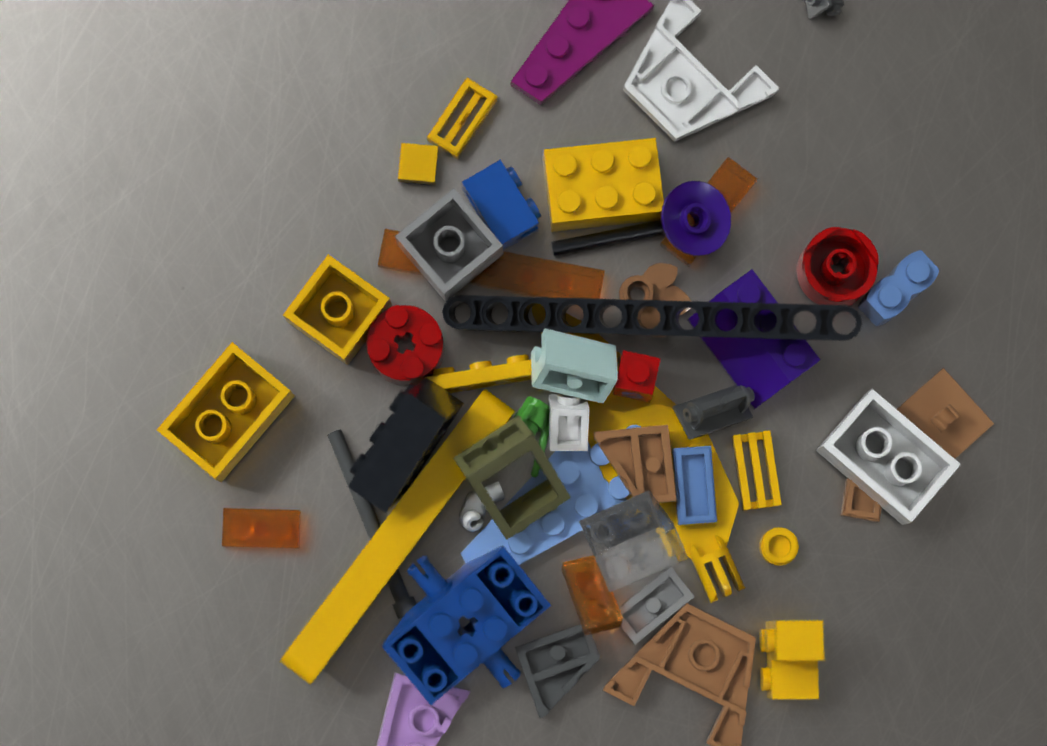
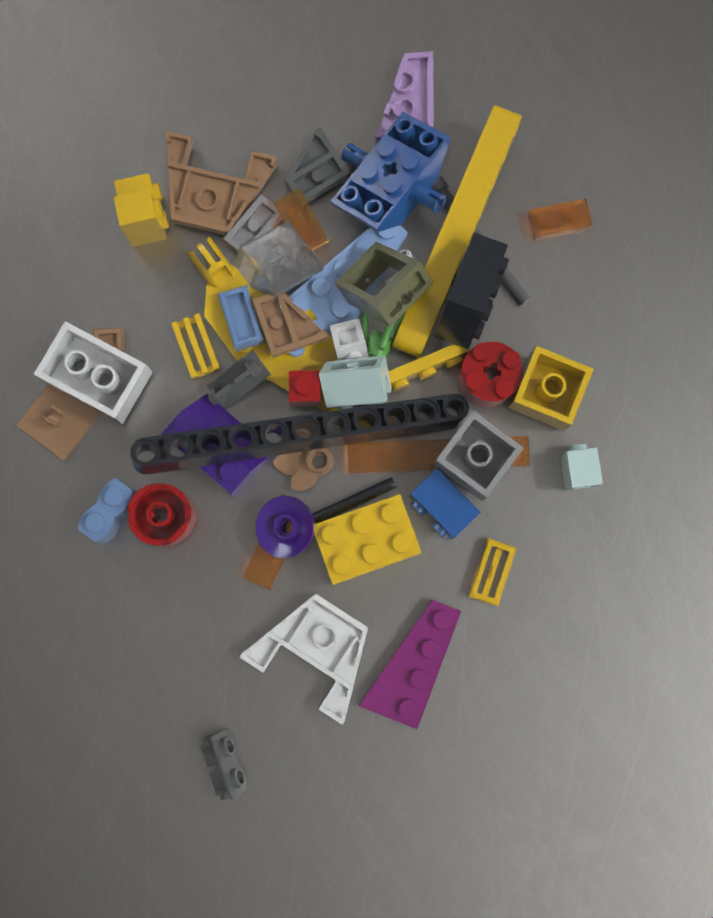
camera: 165 degrees right, 0 degrees up
yellow brick [157,342,295,483] -> none
yellow tile [398,143,439,185] -> none
yellow tile [759,527,799,566] -> none
none -> light aqua brick [560,444,603,491]

